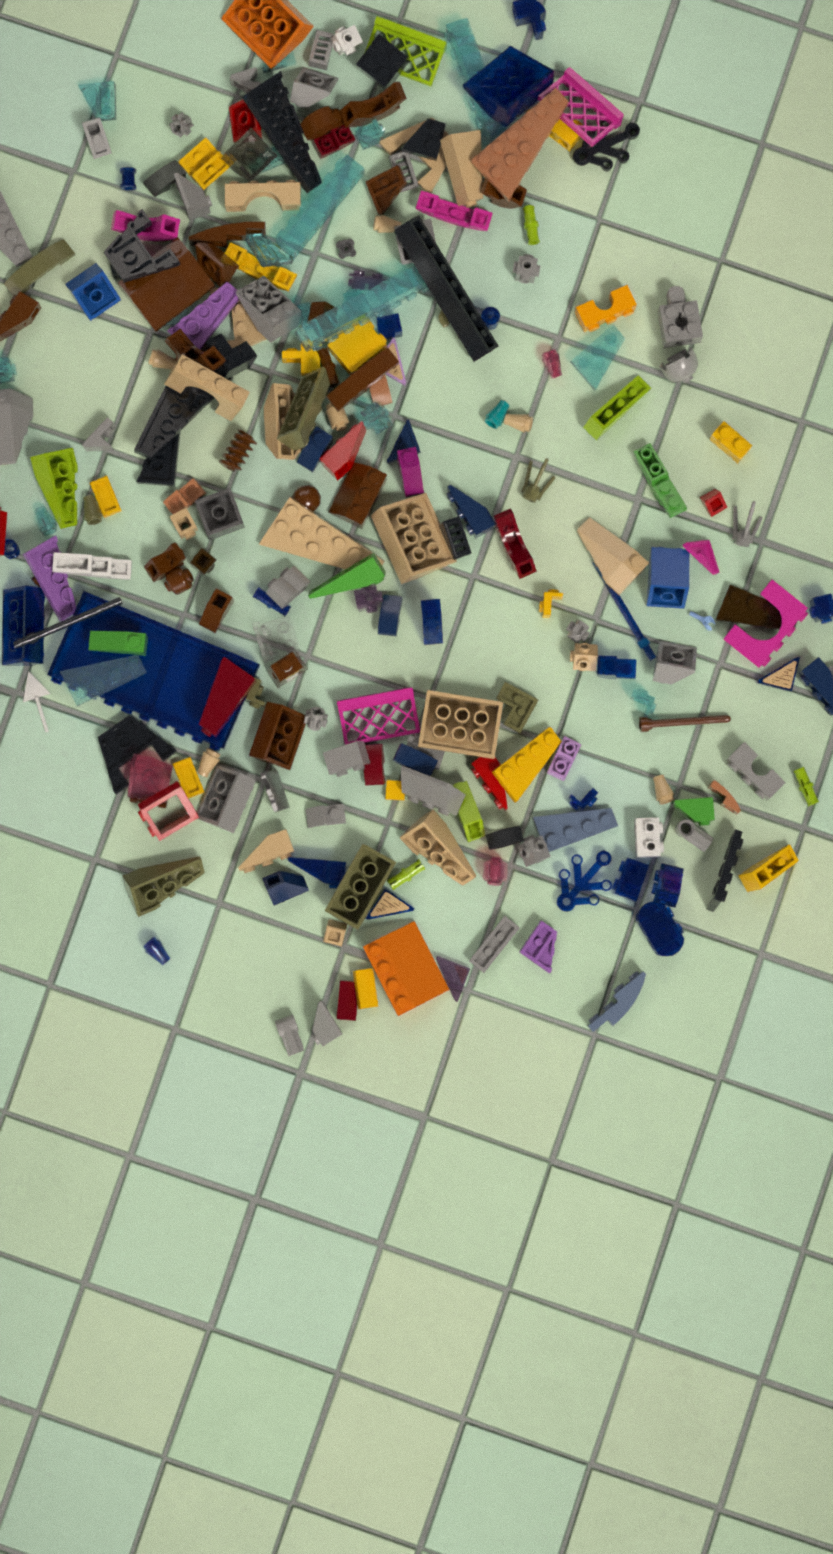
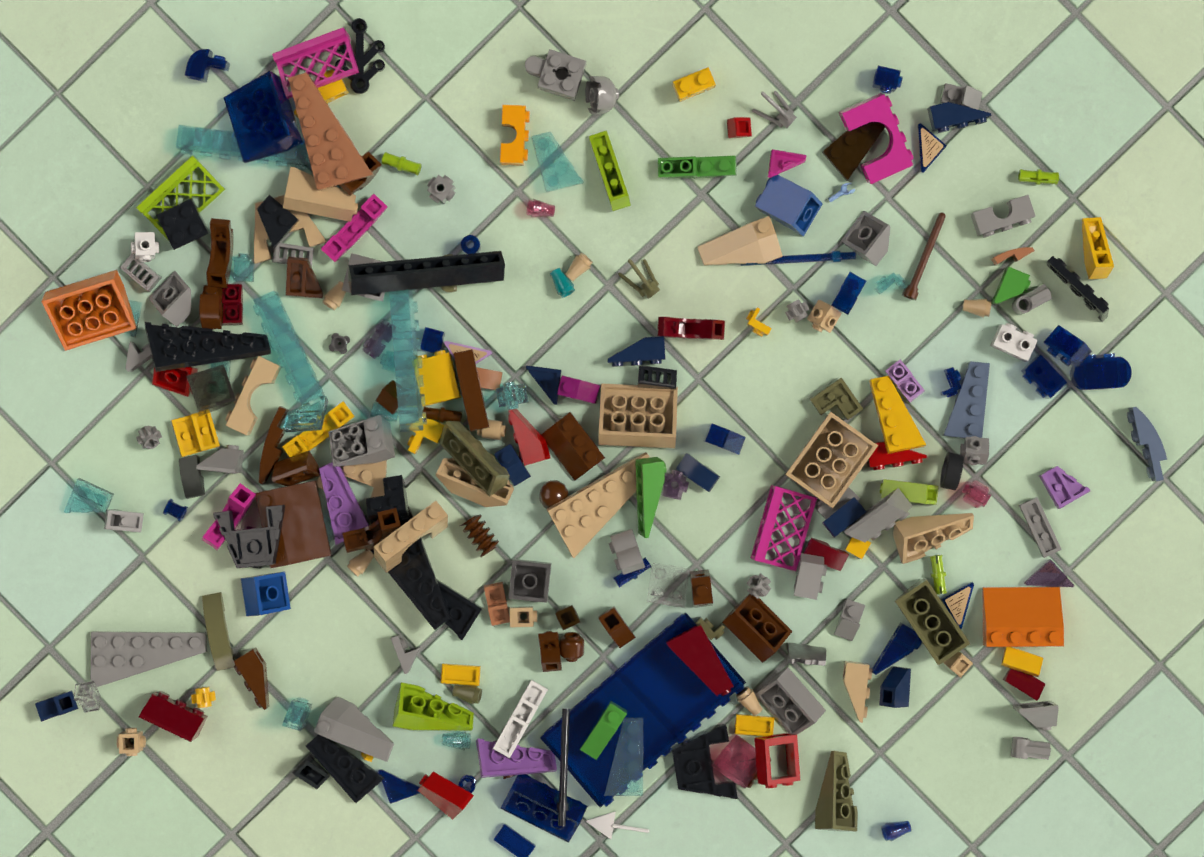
camera: 55 degrees left, 5 degrees up
clear blue plant [557,851,612,912] -> none

